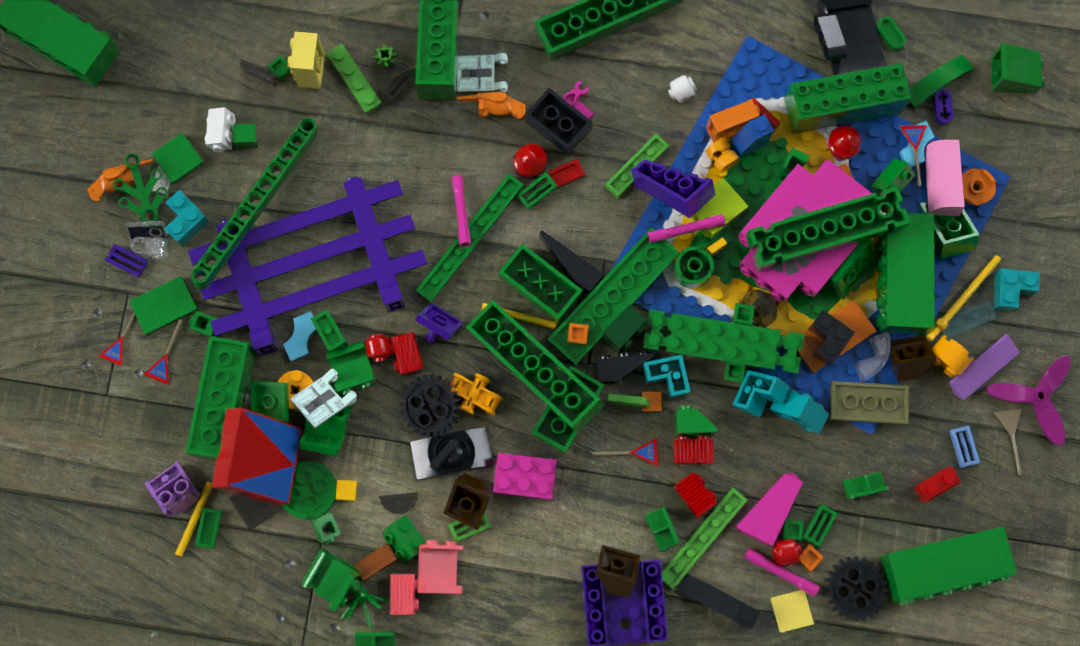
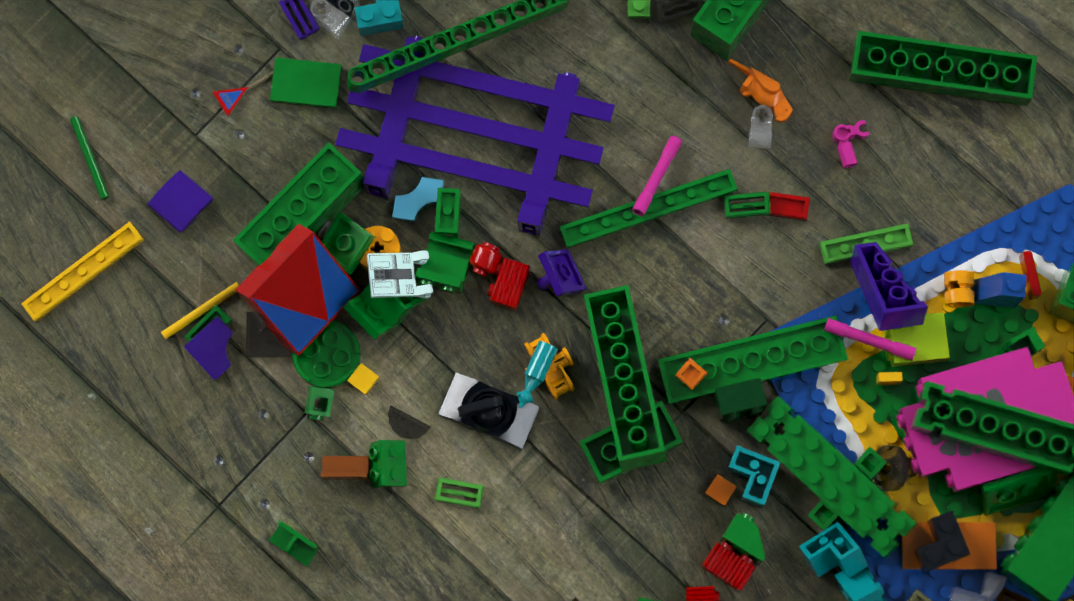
camera: 40 degrees right, 0 degrees up
piece [143,319,183,385] -> none
medium lavender slope [145,460,200,517] -> none
green brick [189,311,218,337] -> none
green piece [301,548,361,612] -> none
green plant [340,581,390,628] -> none
coral brick [390,574,419,615] -> none
black gear [399,374,462,438] -> none
coral panel [418,541,463,594] -> none
dark brown slope [443,473,491,530] -> none
light aqua flag [457,53,508,93] -> none
yellow bar [481,303,557,330] -> none
dark pink brick [493,453,557,501] -> none
green brick [498,243,582,324] -> none
red hair [513,144,547,180] -> none
black brick [525,88,593,156] -> none
black slope [539,230,604,295] -> none
piece [592,438,658,467] -> none
black slope [596,351,654,385] -> none
bright green tile [608,394,650,408] -> none
white head [668,75,697,103] -> none
green brick [674,246,714,288] -> none
orange window [706,99,760,143] -> none
none -> yellow tile [21,221,144,322]
none -> green bar [70,116,109,200]
none -> dark purple slope [148,170,213,234]
none -> dark purple tile [183,316,233,380]
none -> teal wheel [517,341,558,408]
none -> clear piece [748,105,773,150]

